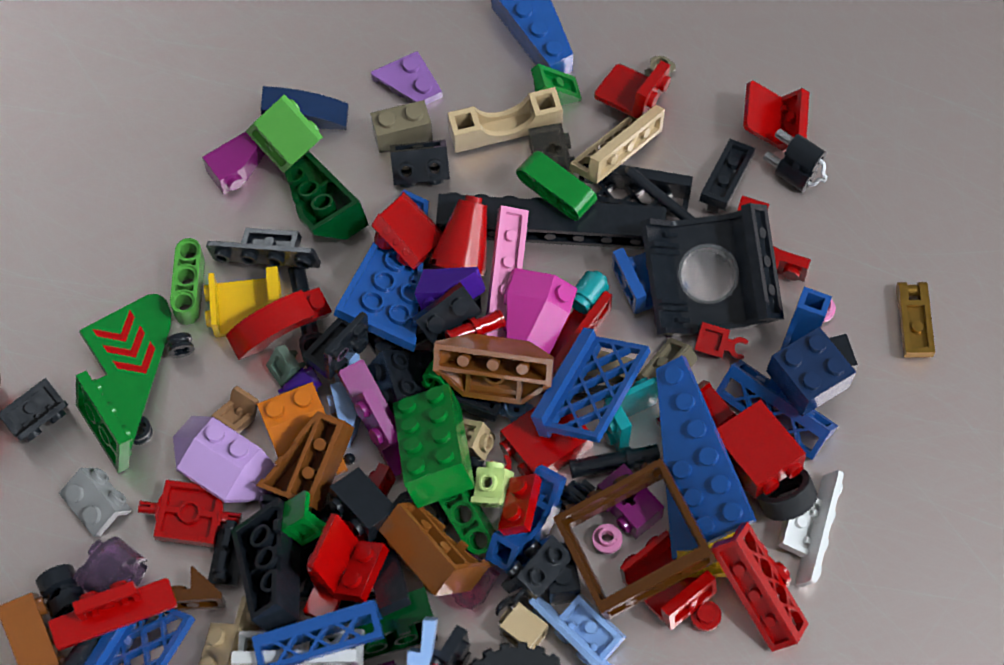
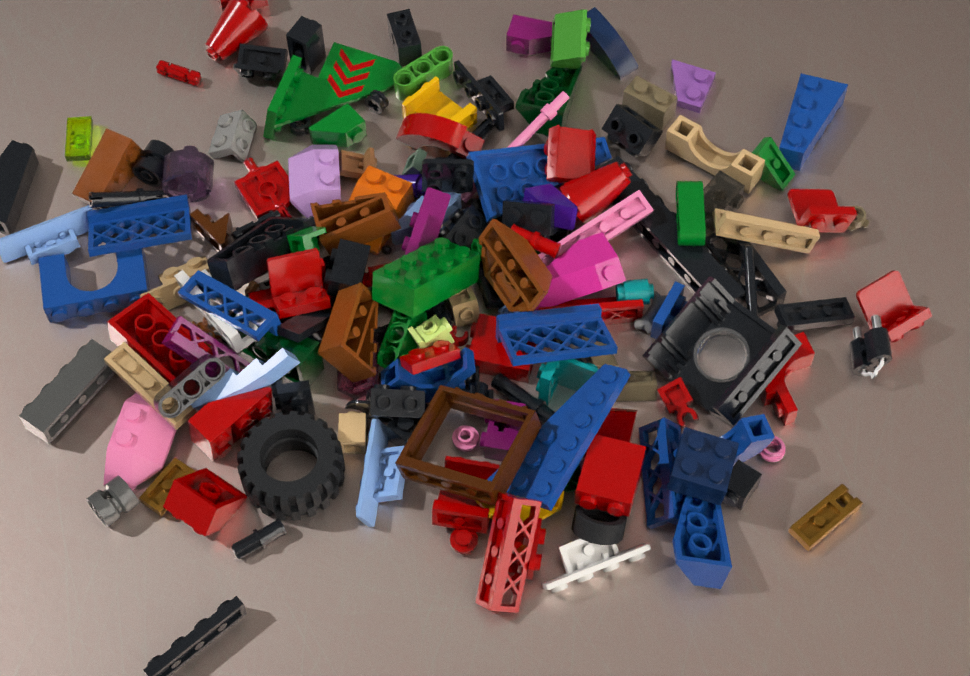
camera: 50 degrees right, 5 degrees down
red bracket [48,578,177,650] -> none
none -> black brick [286,16,326,75]
none -> green slope [309,103,367,148]
none -> black brick [387,9,422,67]
none -> bright pink bar [461,91,569,203]
none -> light grey piece [634,291,667,334]
none -> blue wedge [672,495,732,589]

